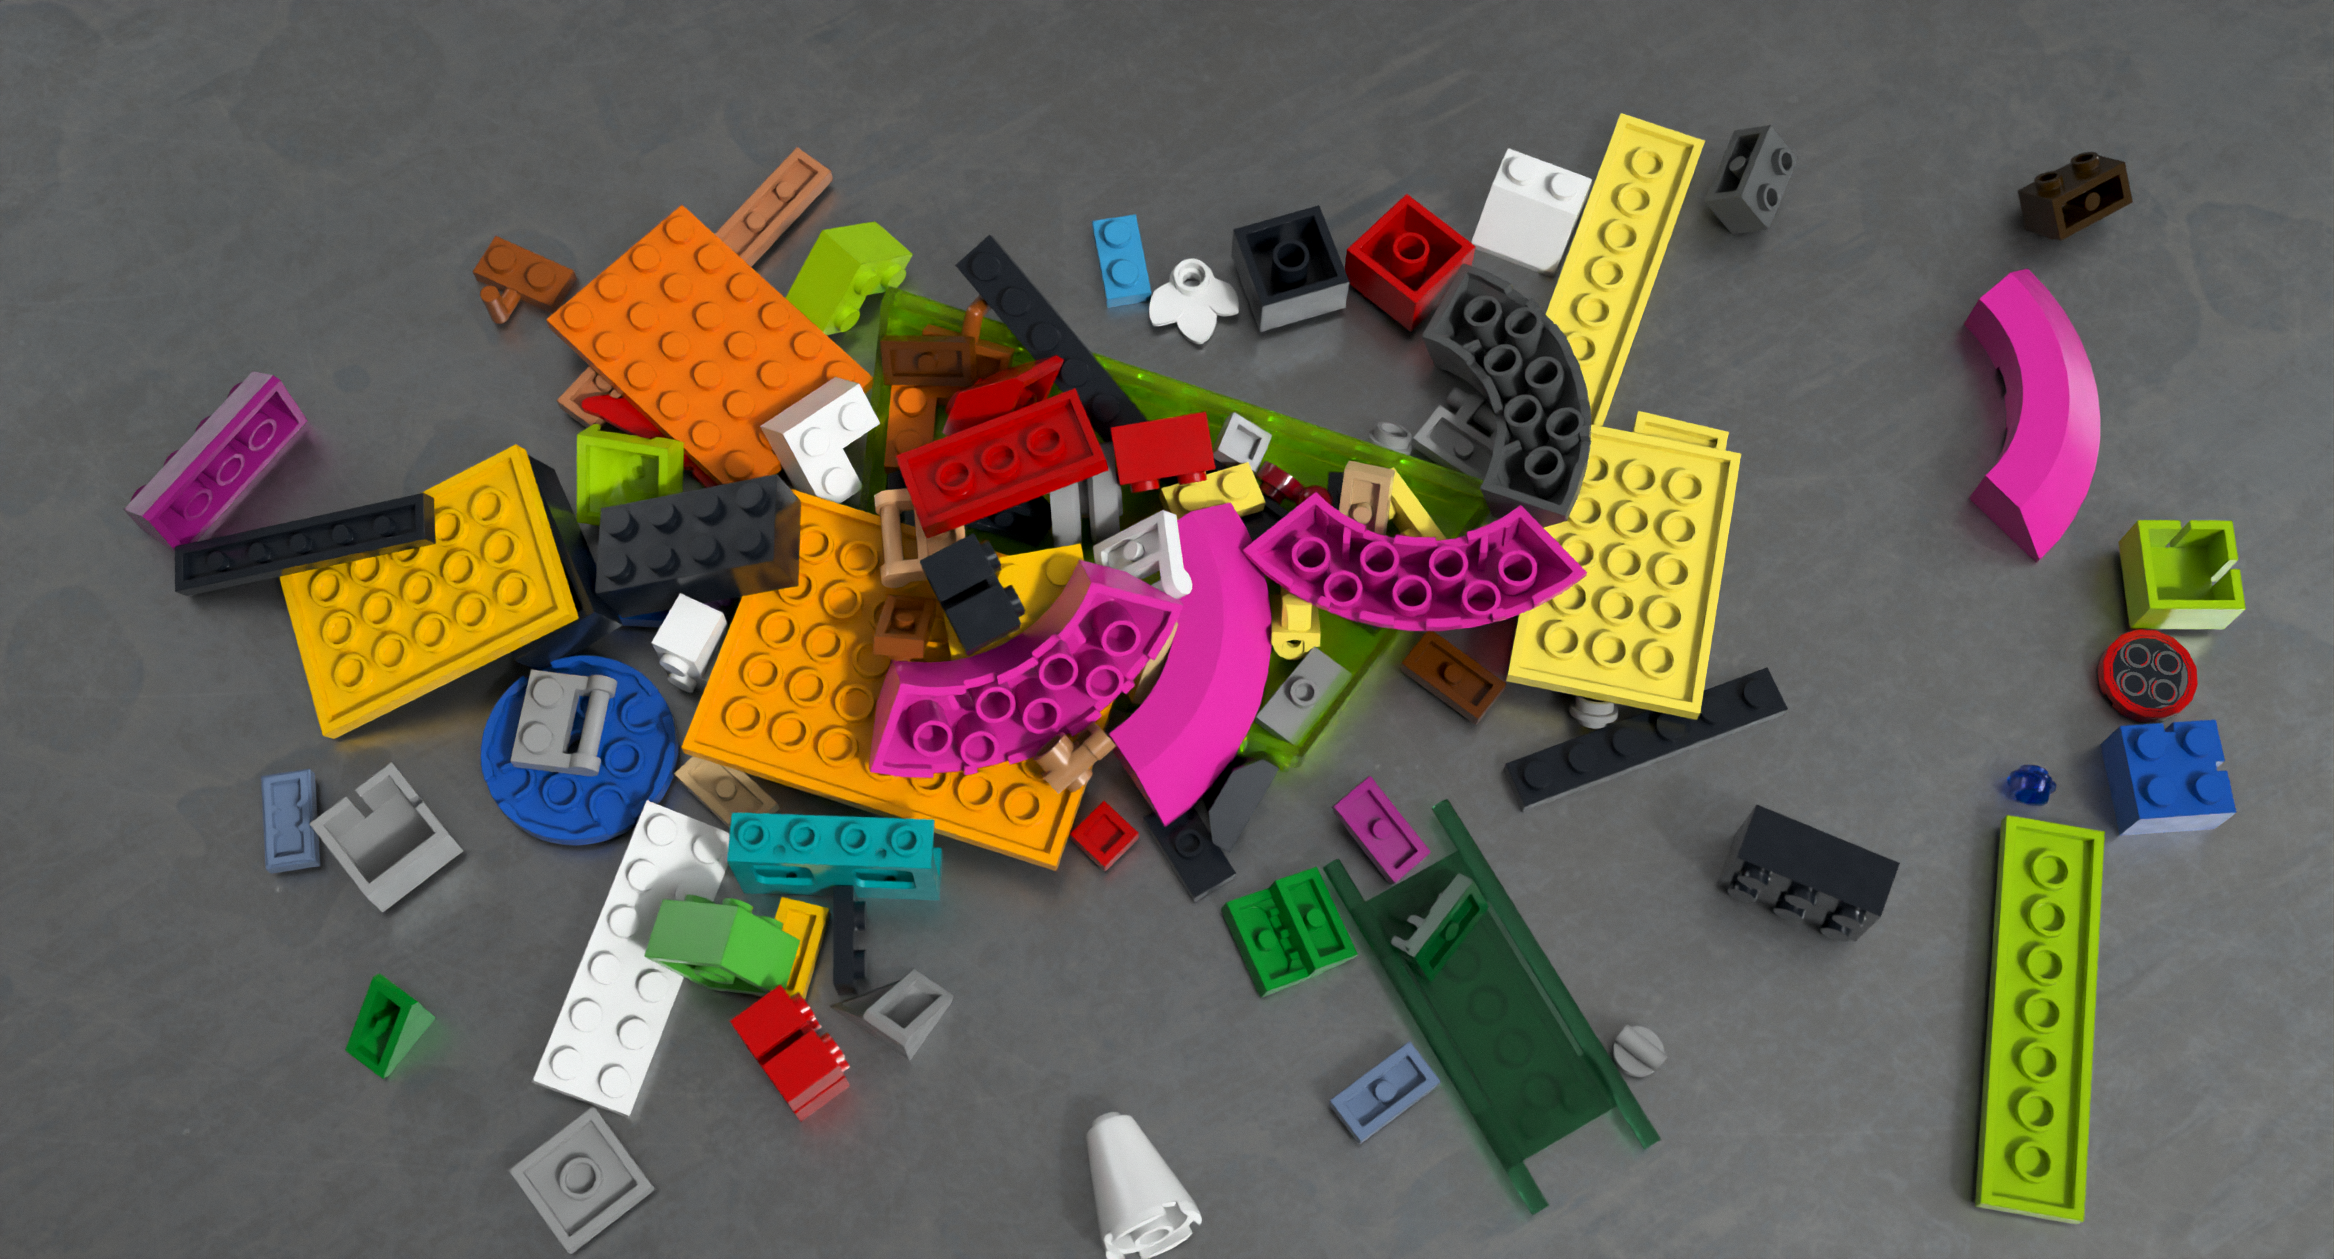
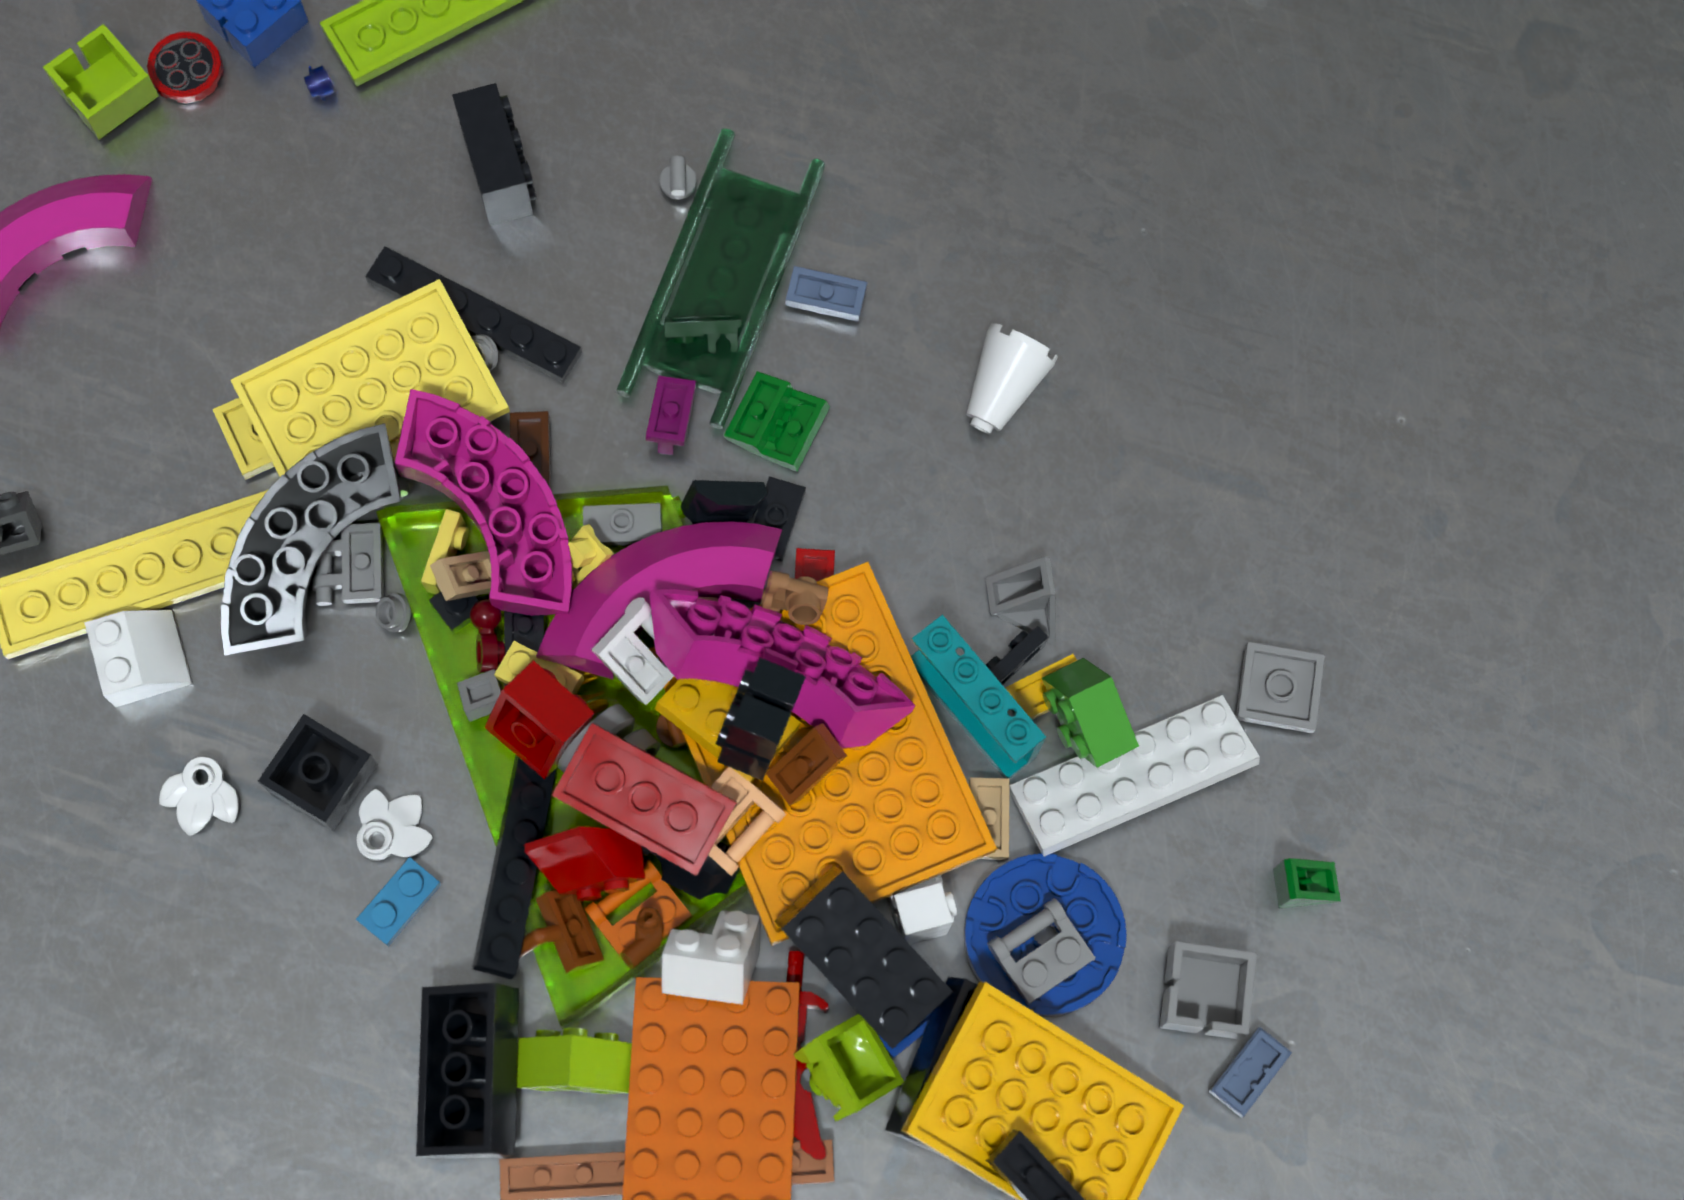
camera: 135 degrees left, 5 degrees up
red piece [730,984,850,1122] -> none
reddish brown plate [880,335,978,387] -> none
red brick [1344,194,1476,332] -> none
none -> white plate [159,756,239,836]
none -> black brick [416,983,519,1159]
none -> dark orange arm [620,907,662,969]

